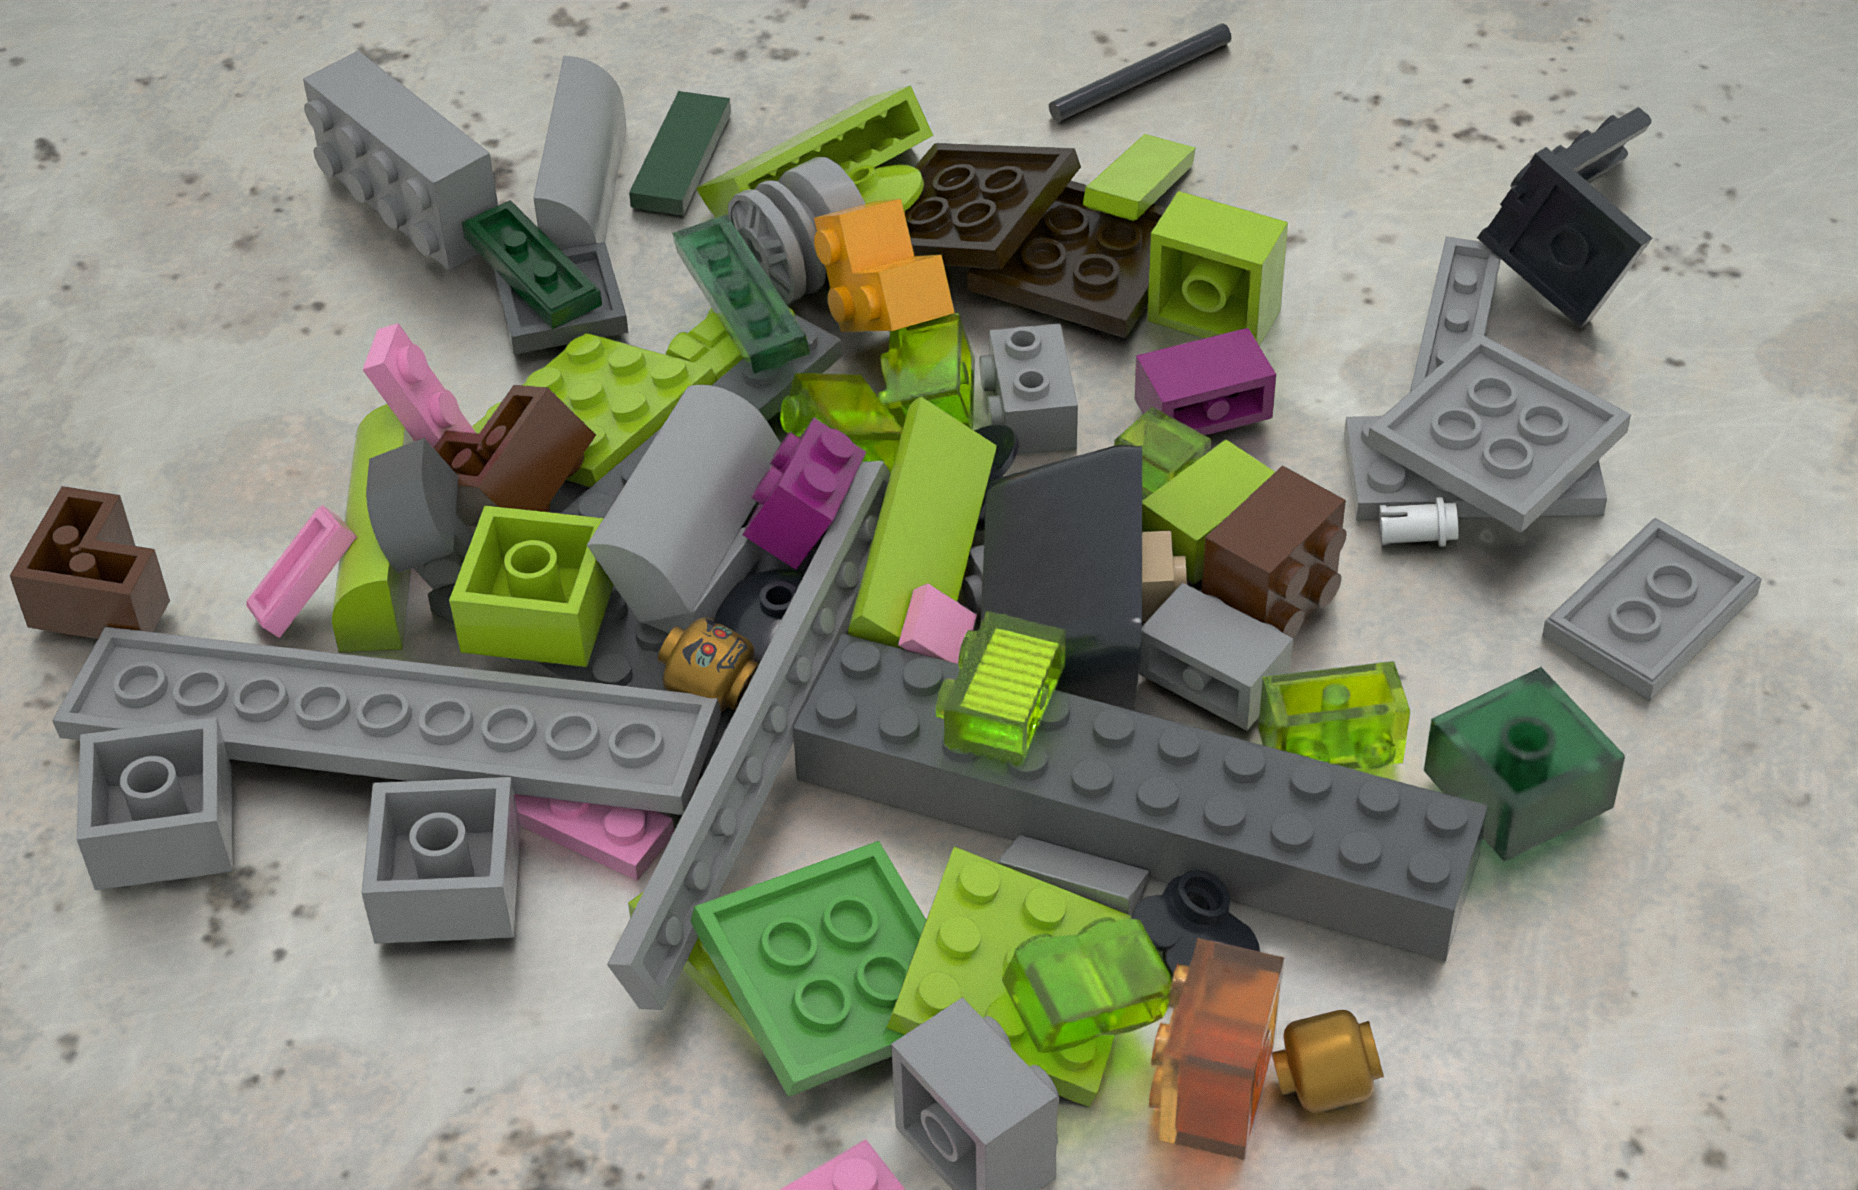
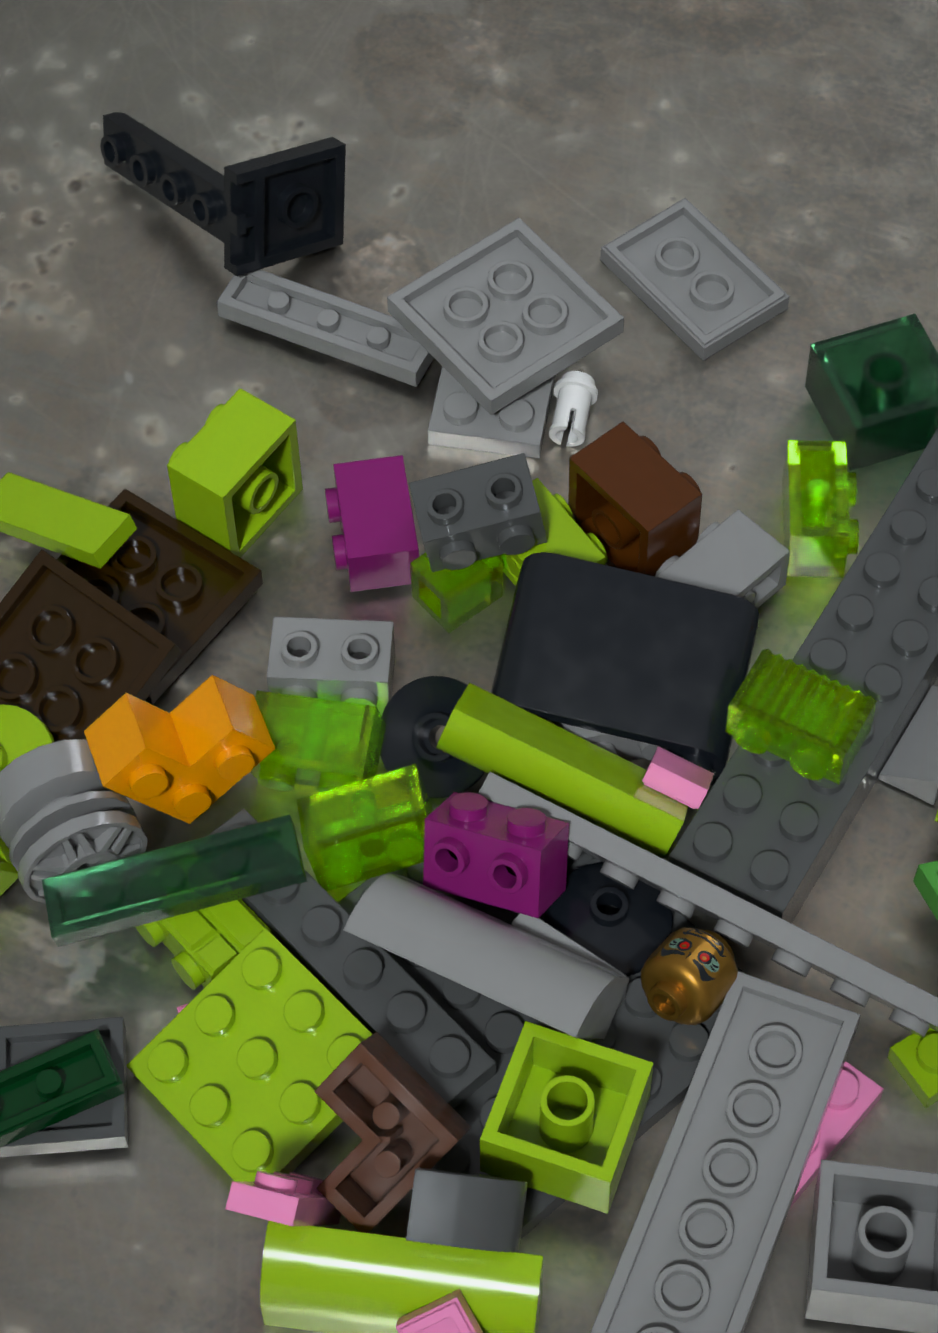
camera: 80 degrees left, 10 degrees up
none -> dark grey brick [409,453,547,572]

